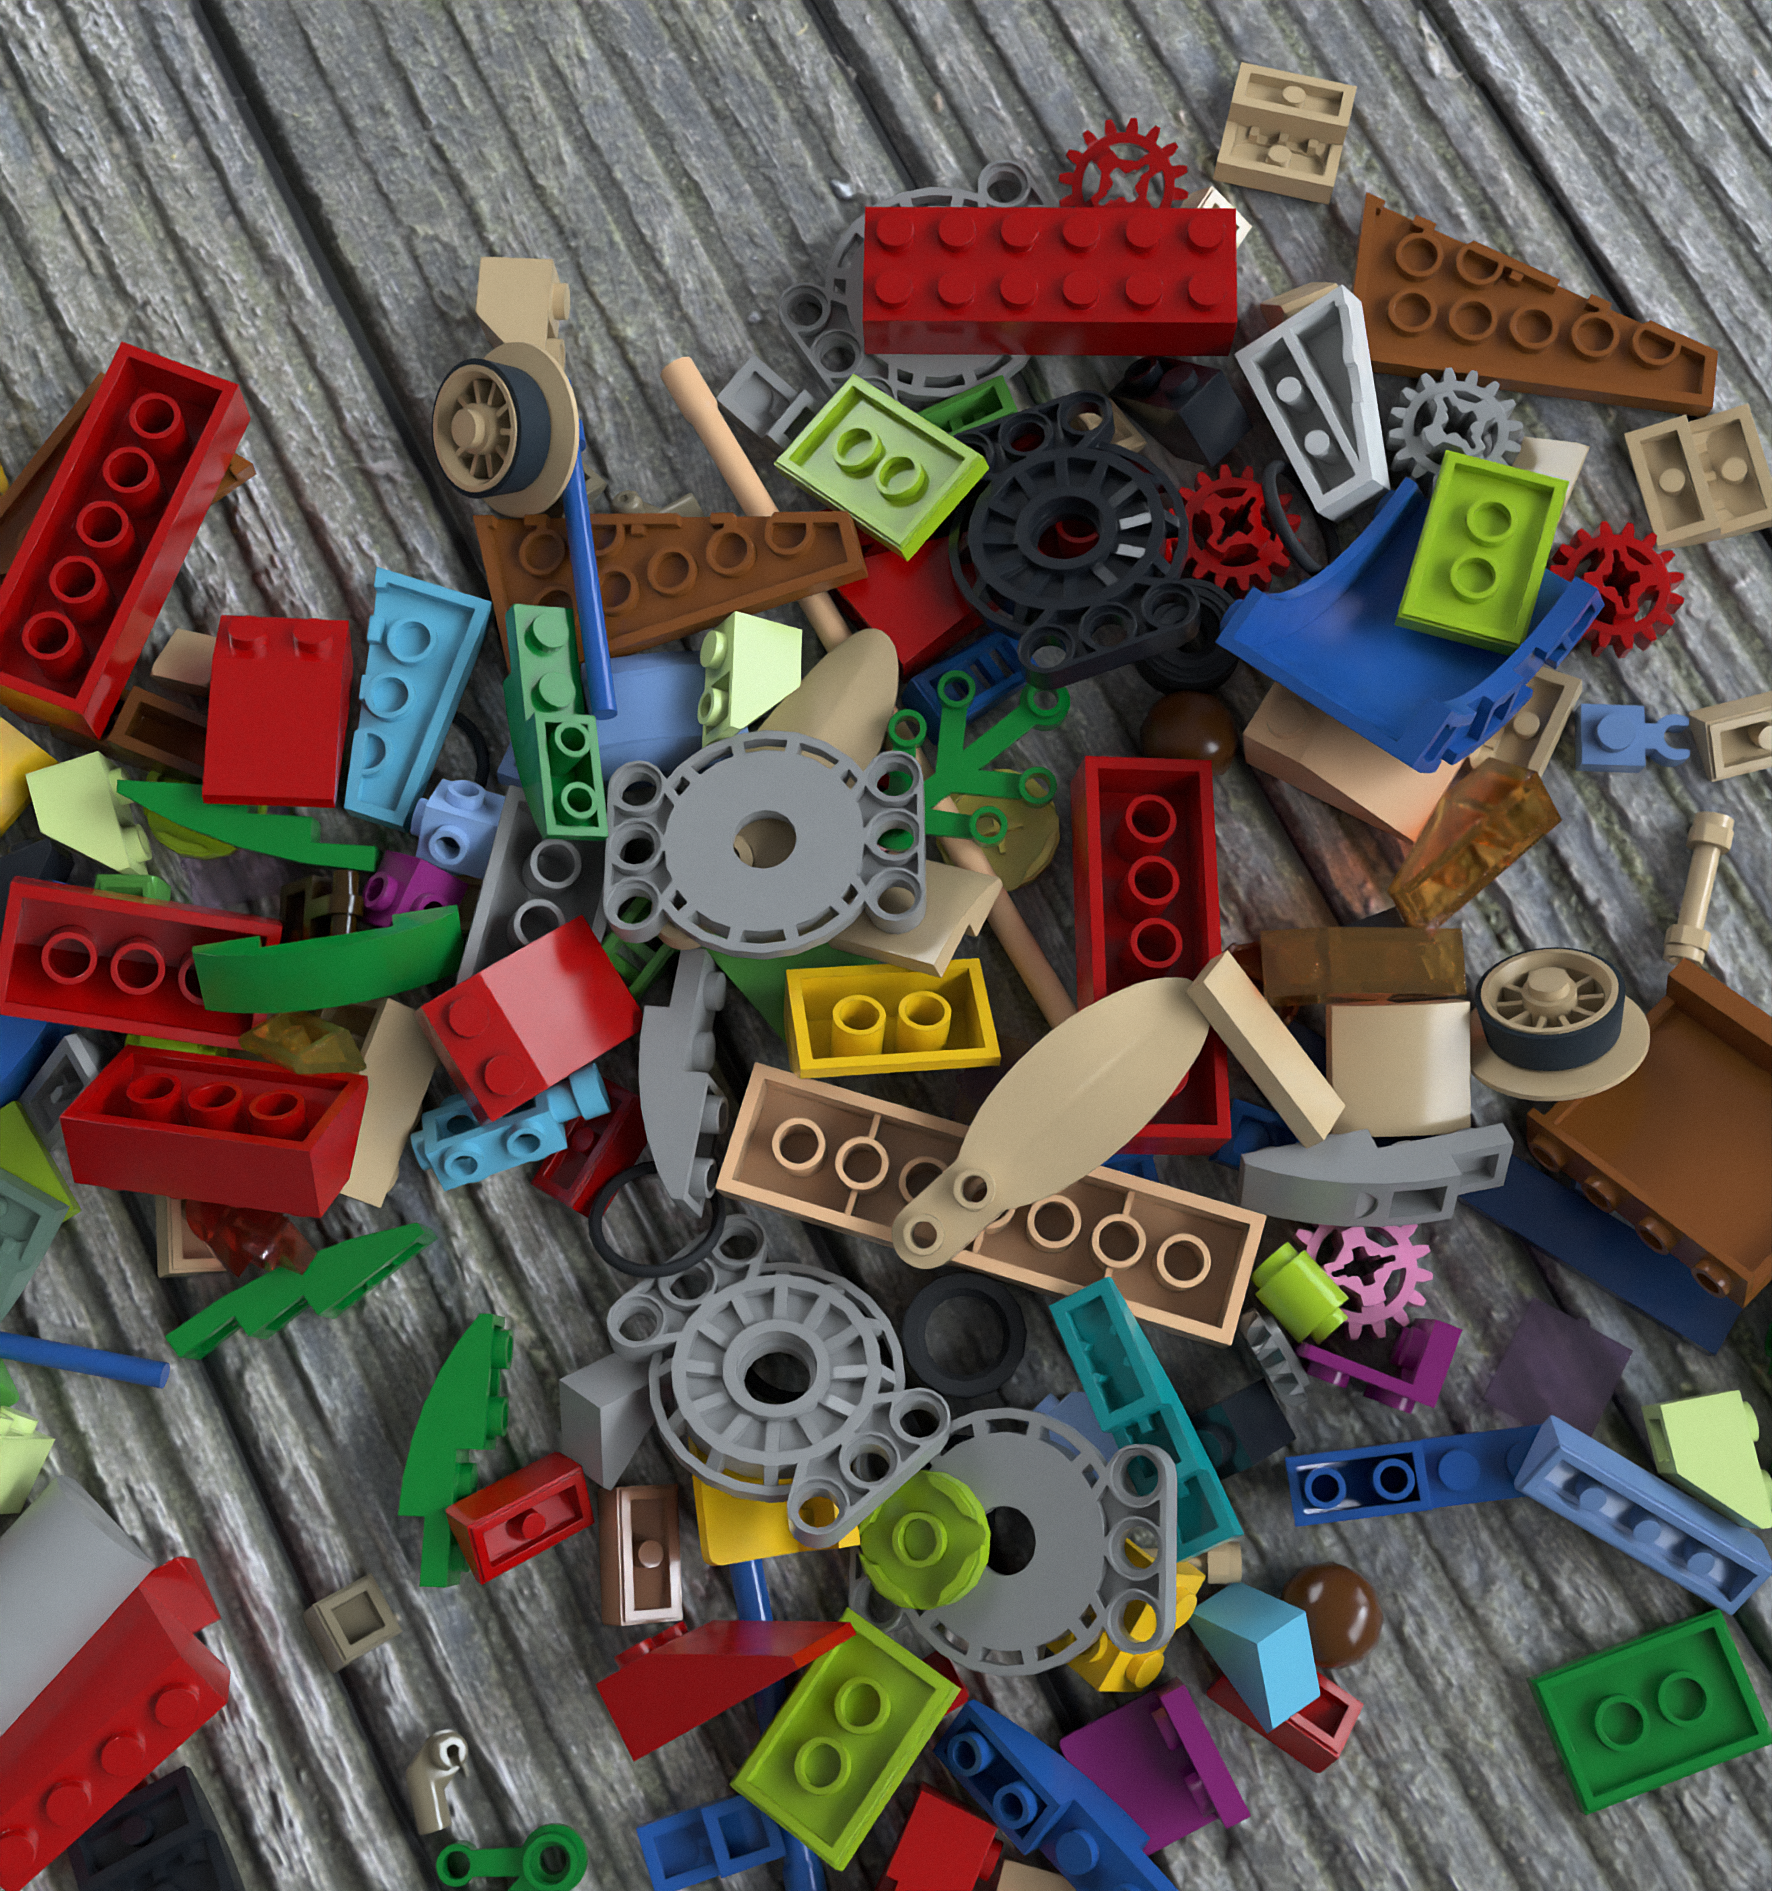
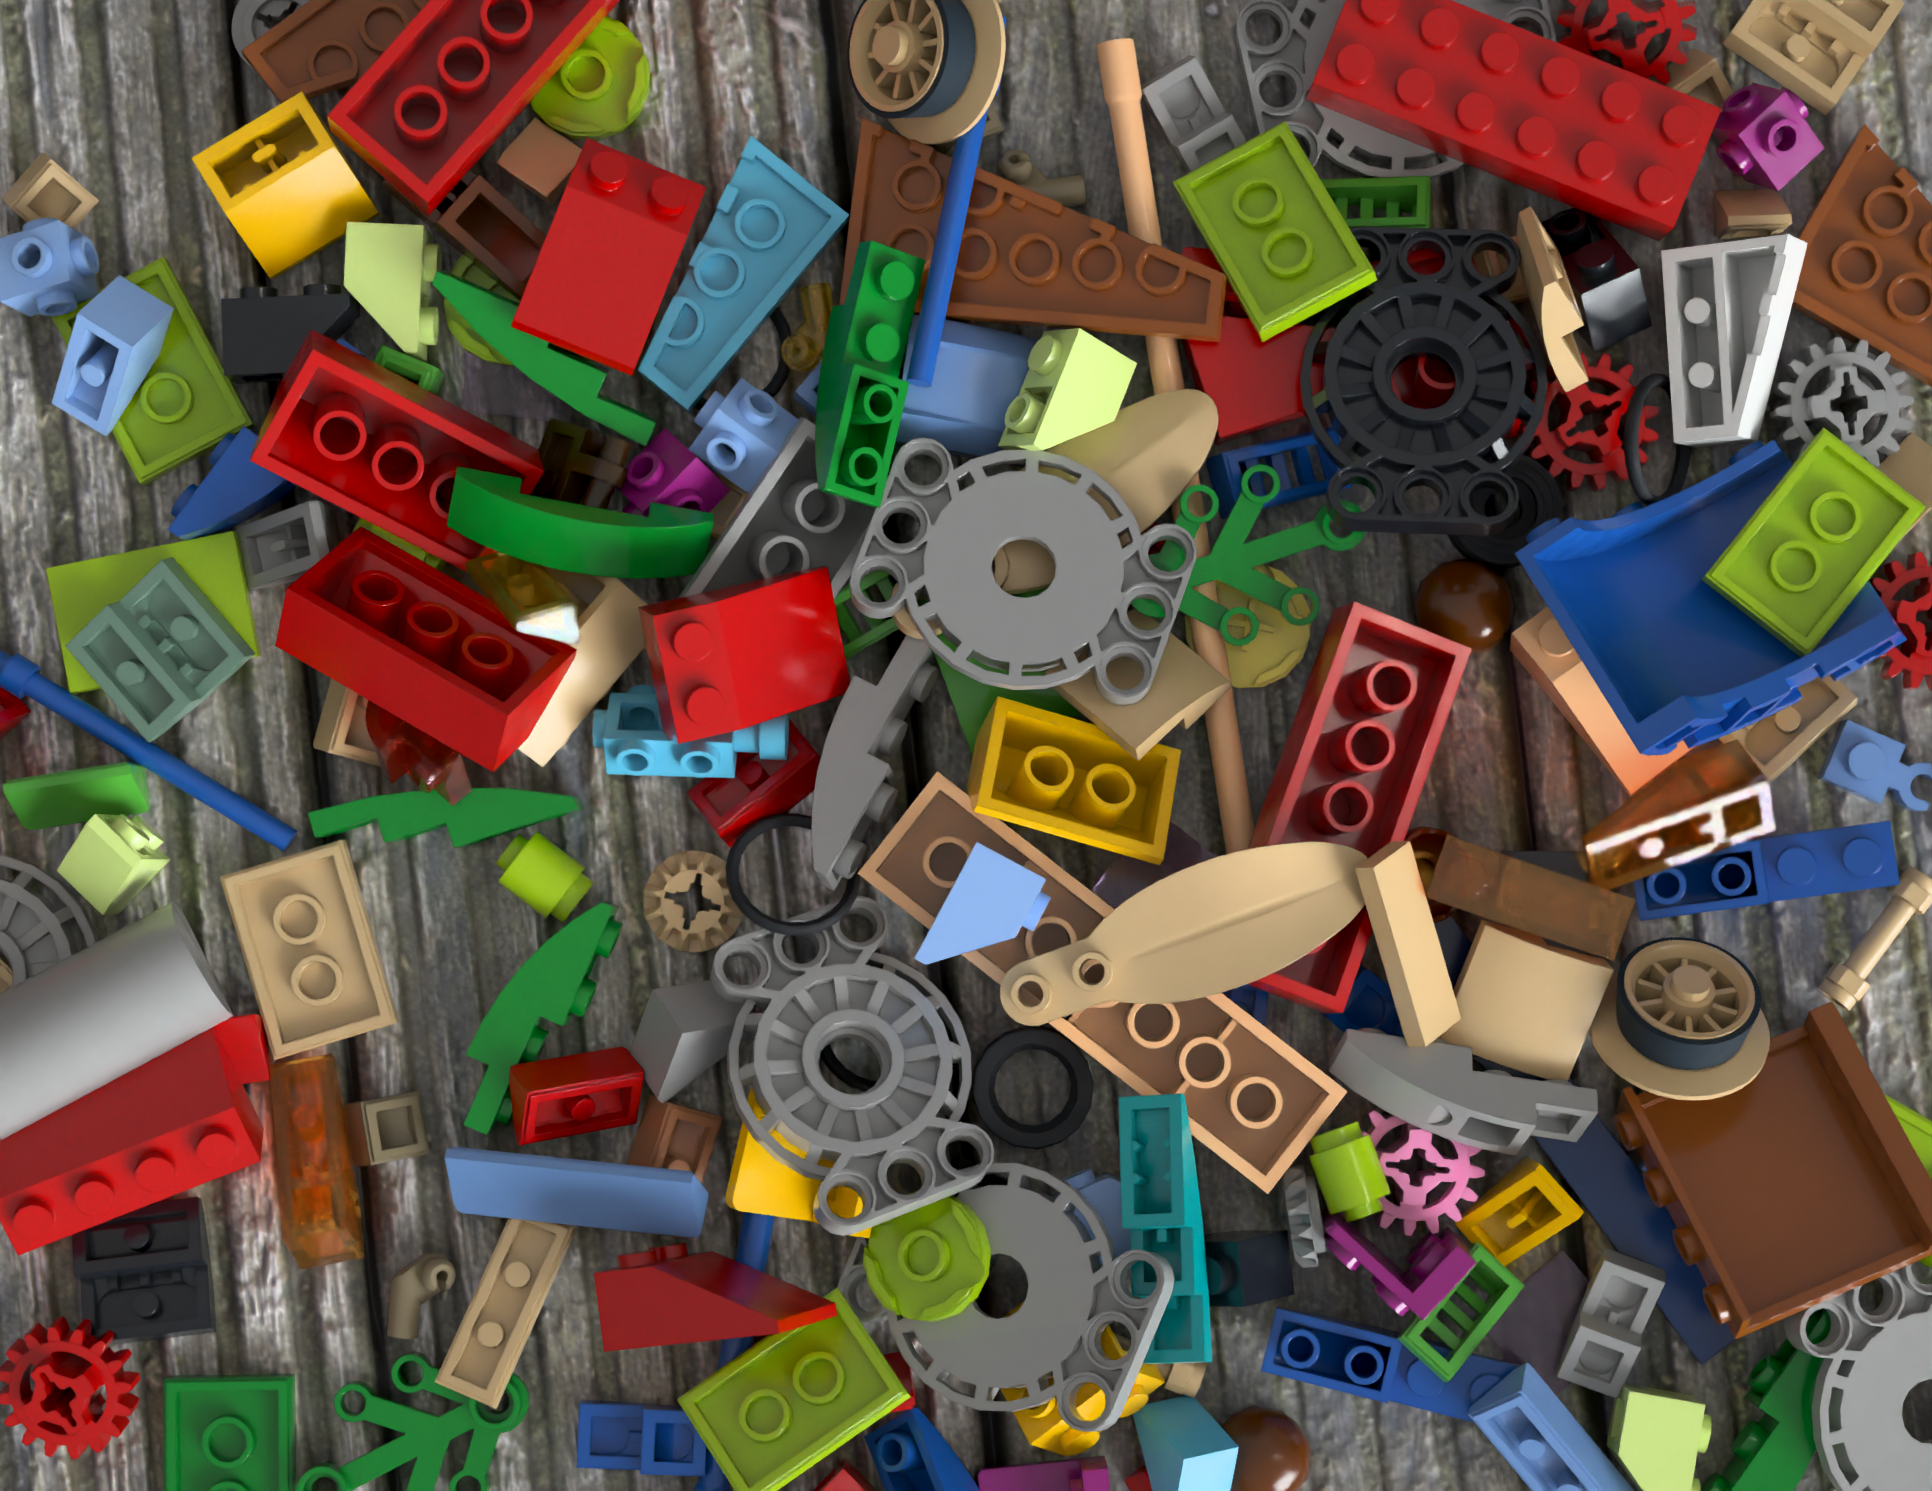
camera: 10 degrees right, 10 degrees up
none -> tan tile [220,840,400,1060]
none -> clear orange slope [270,1053,364,1269]
none -> tan tile [434,1218,576,1409]
none -> medium blue slope [444,1147,709,1238]
none -> lime brick [495,831,594,923]
none -> lime tile [530,16,650,141]
none -> tan gear [643,851,744,952]
none -> clear yellow arm [781,283,834,372]
none -> light blue slope [914,842,1051,965]
none -> bright green slope [1397,1242,1525,1383]
none -> yellow slope [1454,1156,1584,1267]
none -> tan slope [1517,206,1589,392]
none -> light grey slope [1557,1248,1665,1399]
none -> blue slope [1630,820,1900,921]
none -> magenta brick [1712,83,1824,191]

